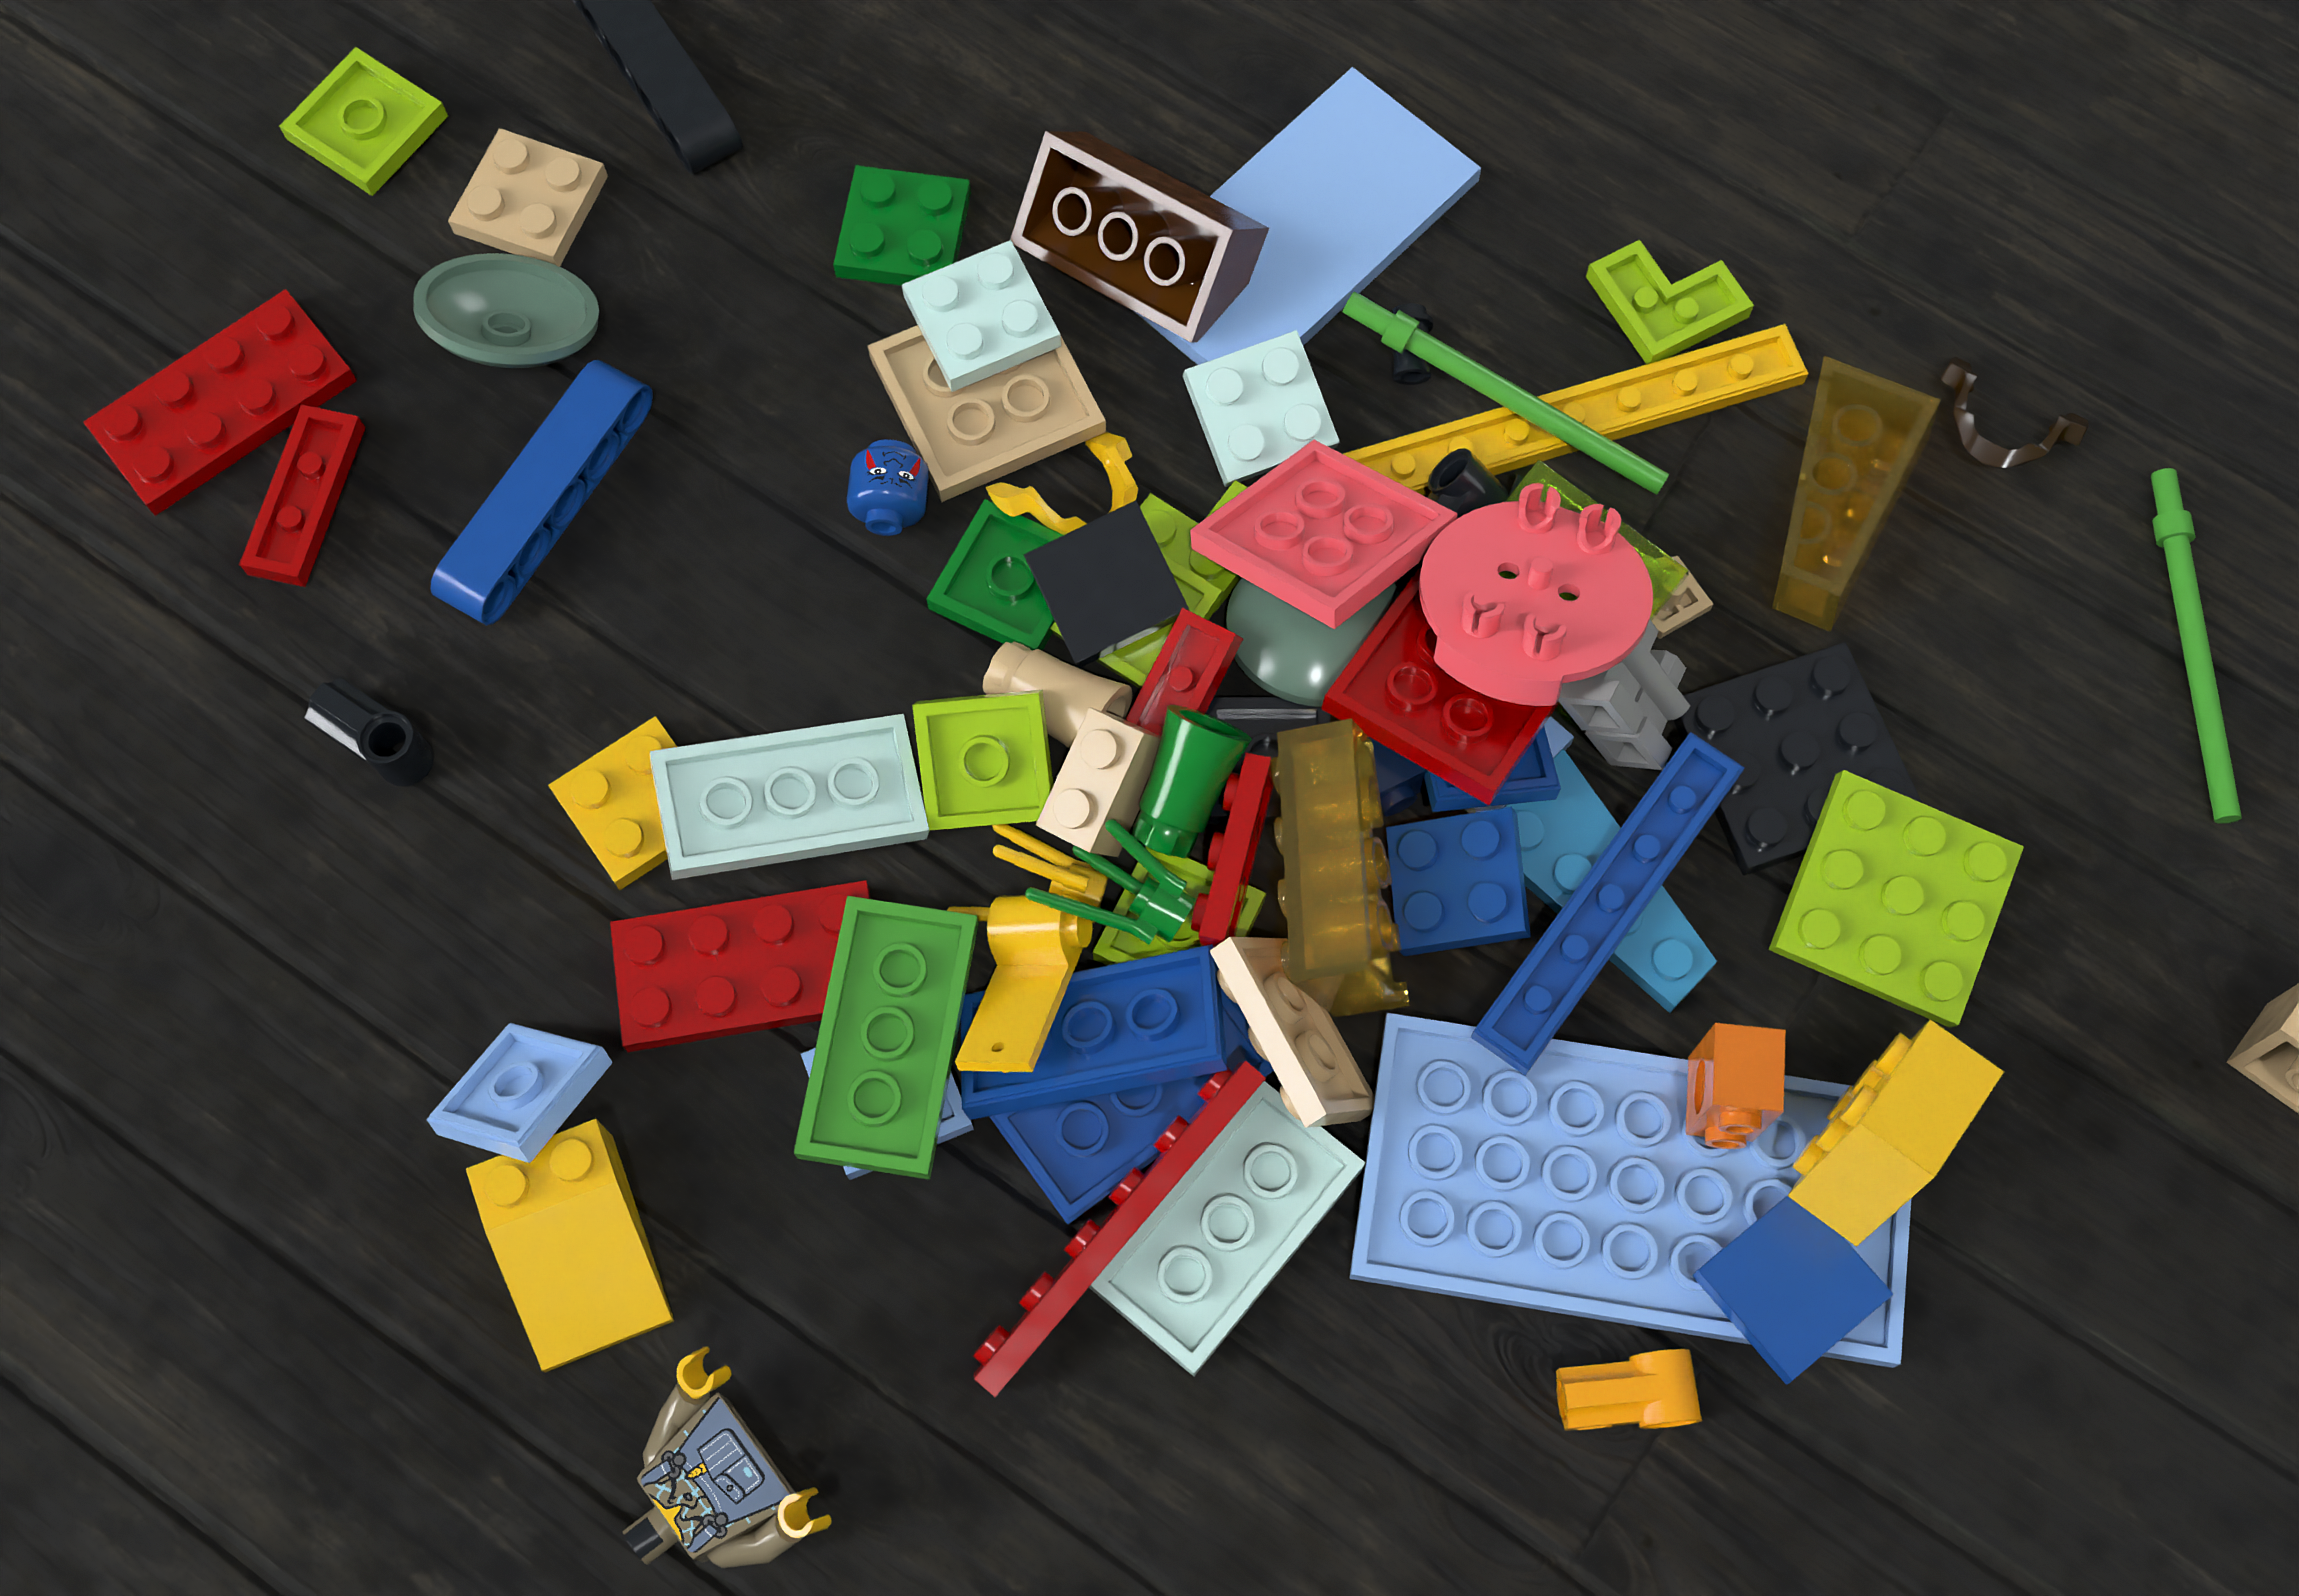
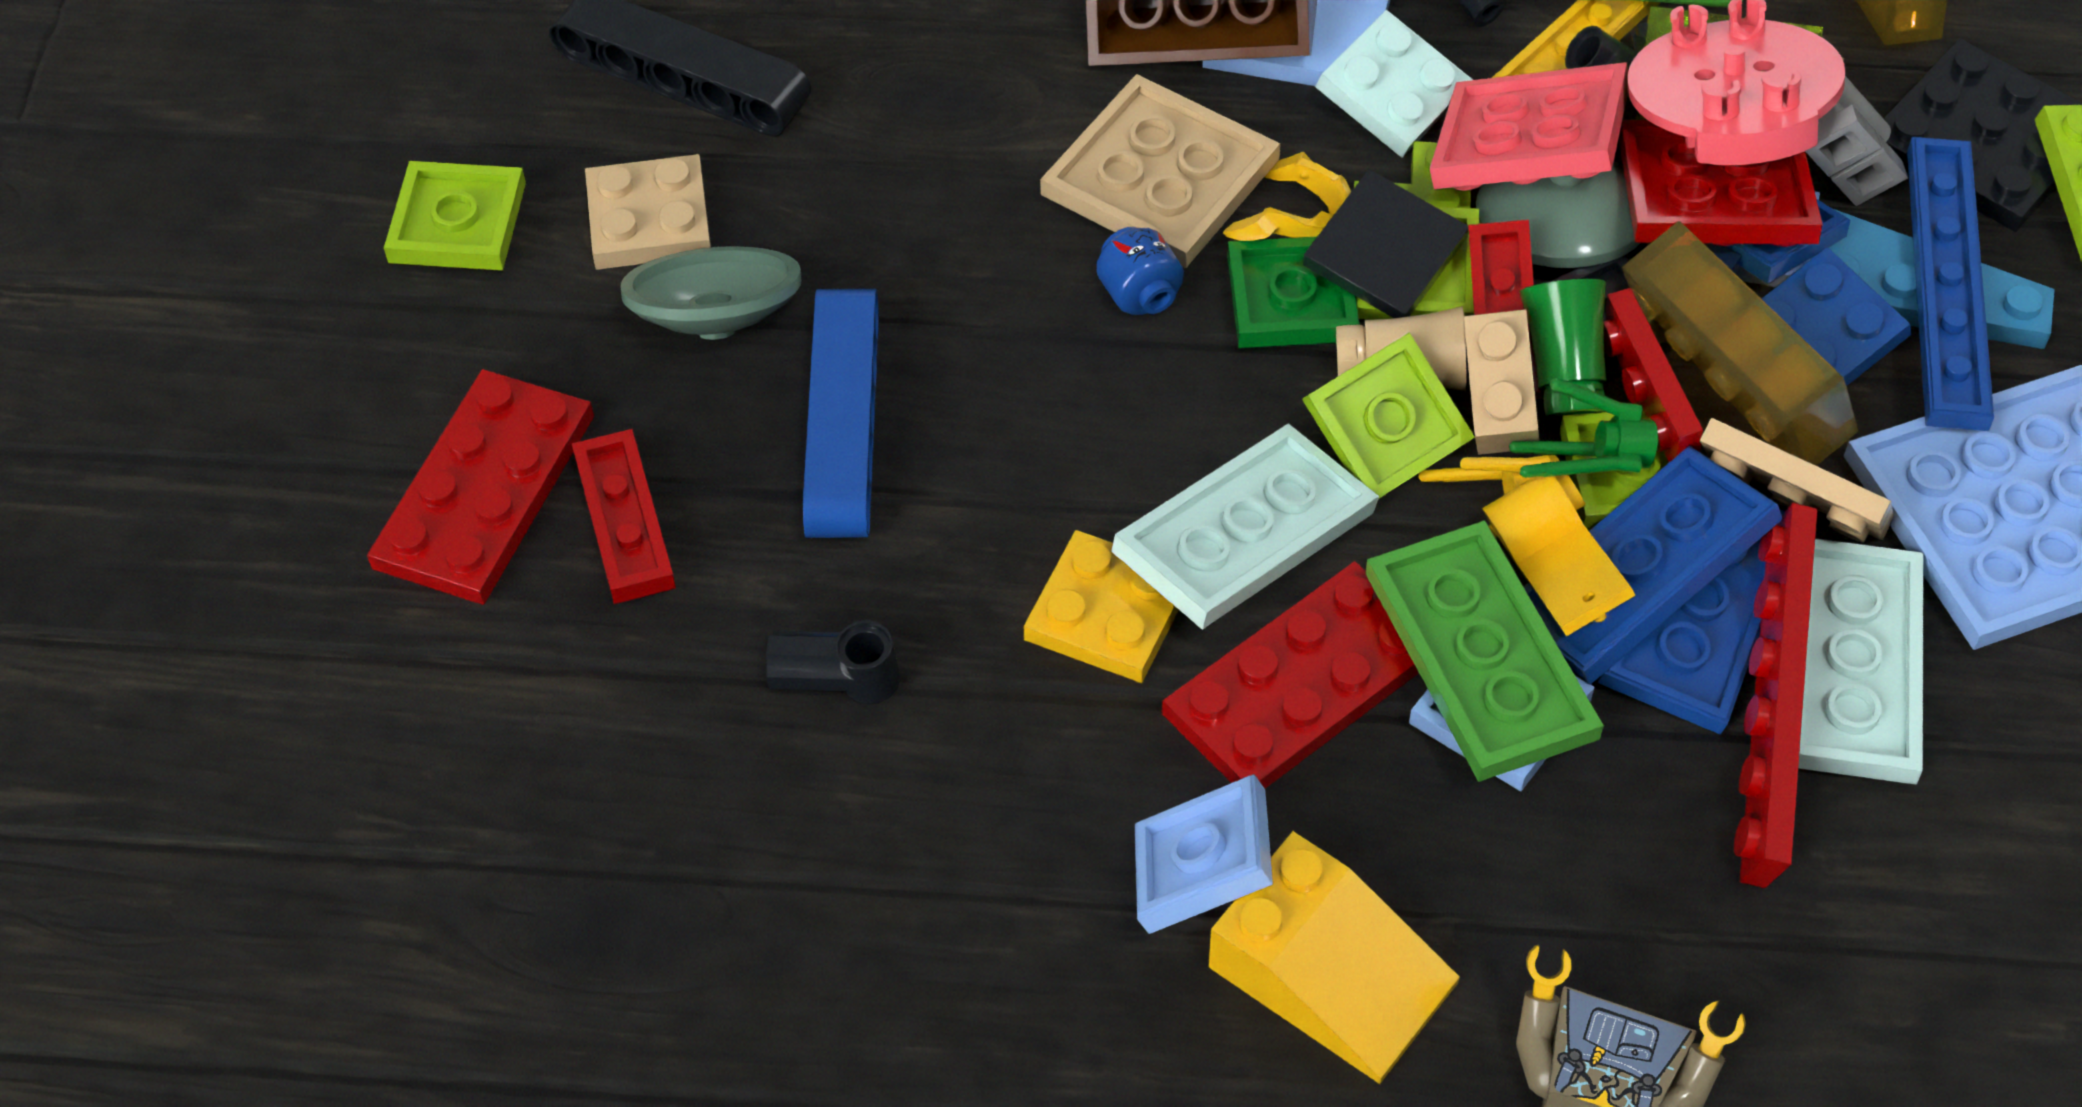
camera: 30 degrees left, 15 degrees down
green plate [833,165,971,286] -> none
light aqua plate [902,240,1061,392] -> none

